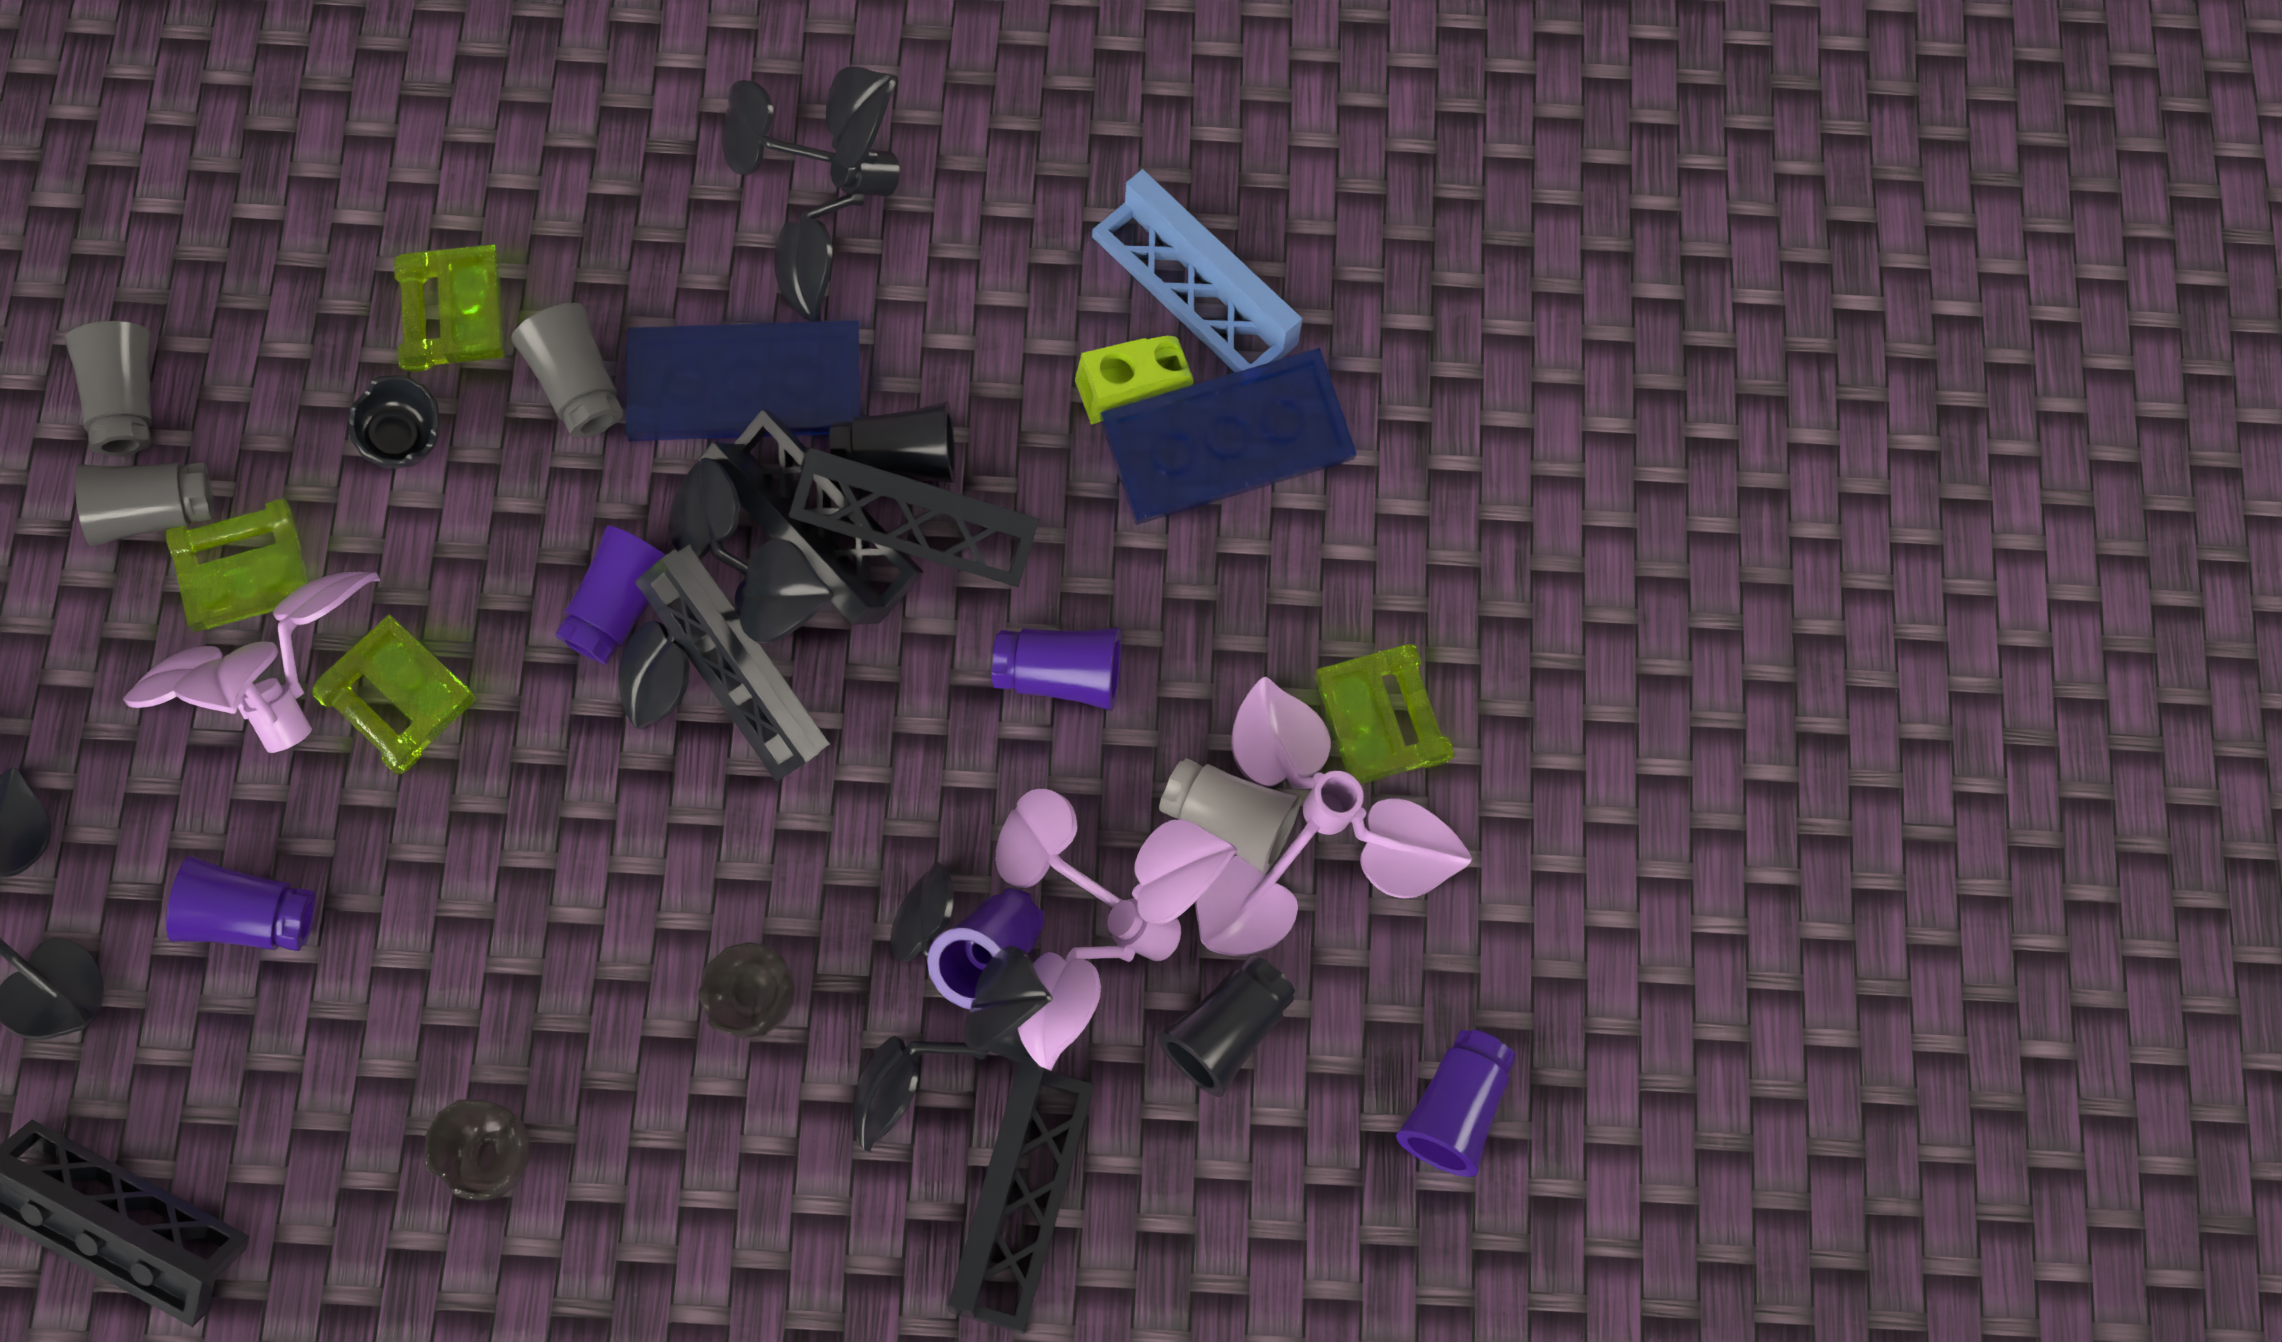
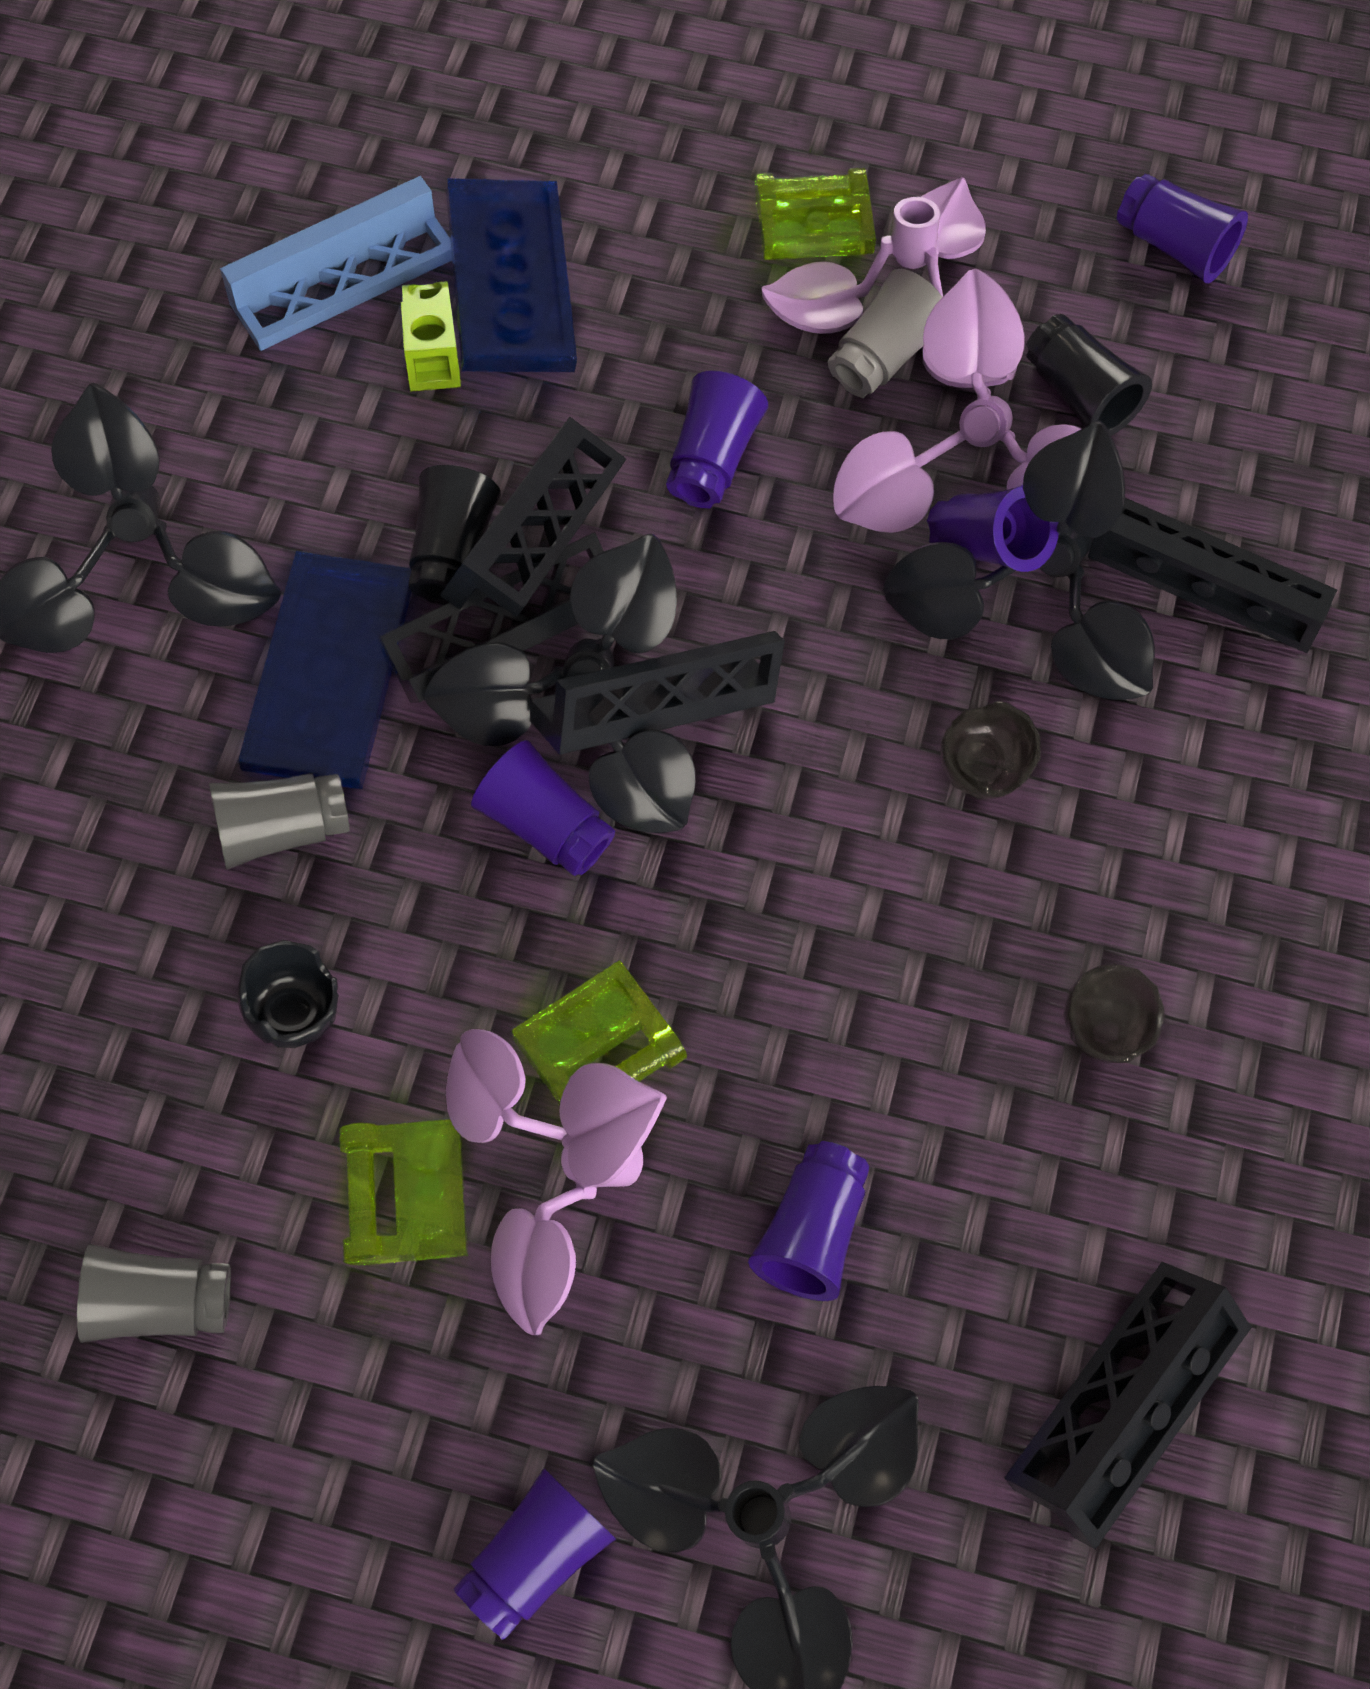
camera: 75 degrees left, 5 degrees down
dark grey plant [75,462,215,547] -> none
clear neon green plate [394,245,504,372] -> none

